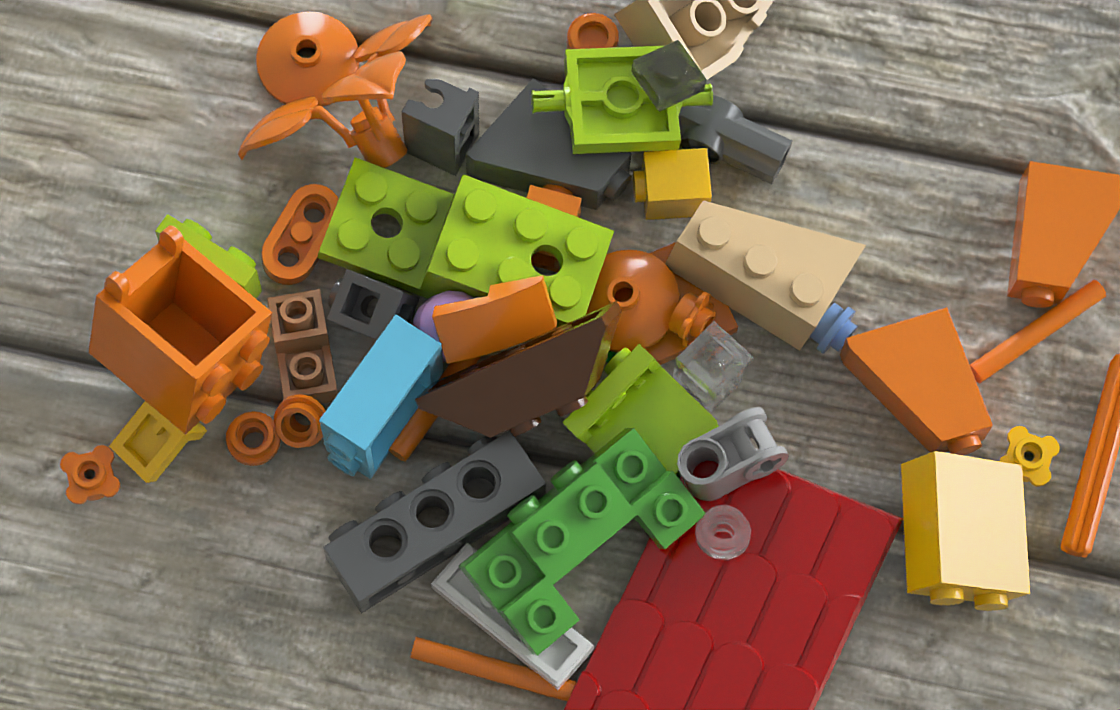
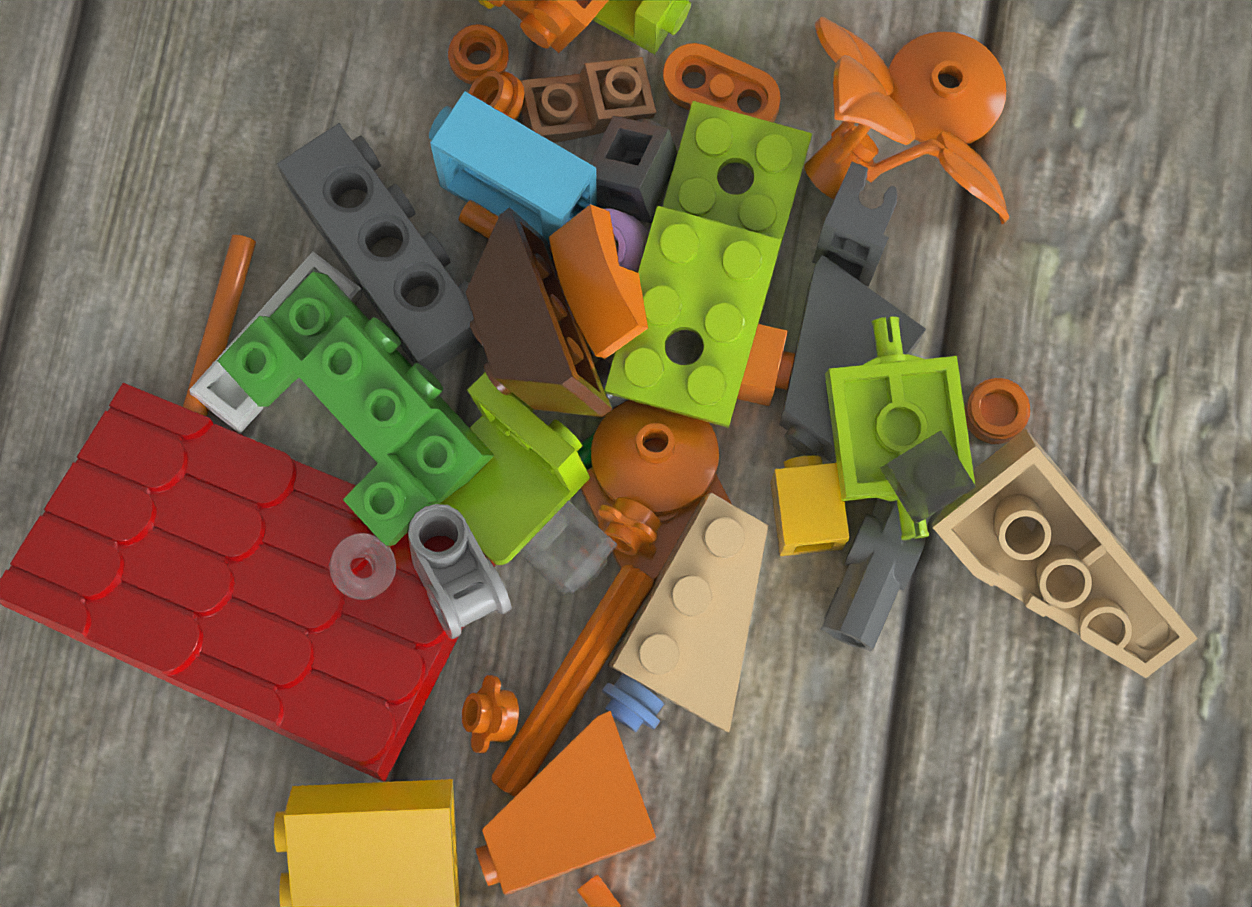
camera: 90 degrees right, 5 degrees up
none -> orange plate [462,675,519,753]
none -> orange axle [491,564,653,796]

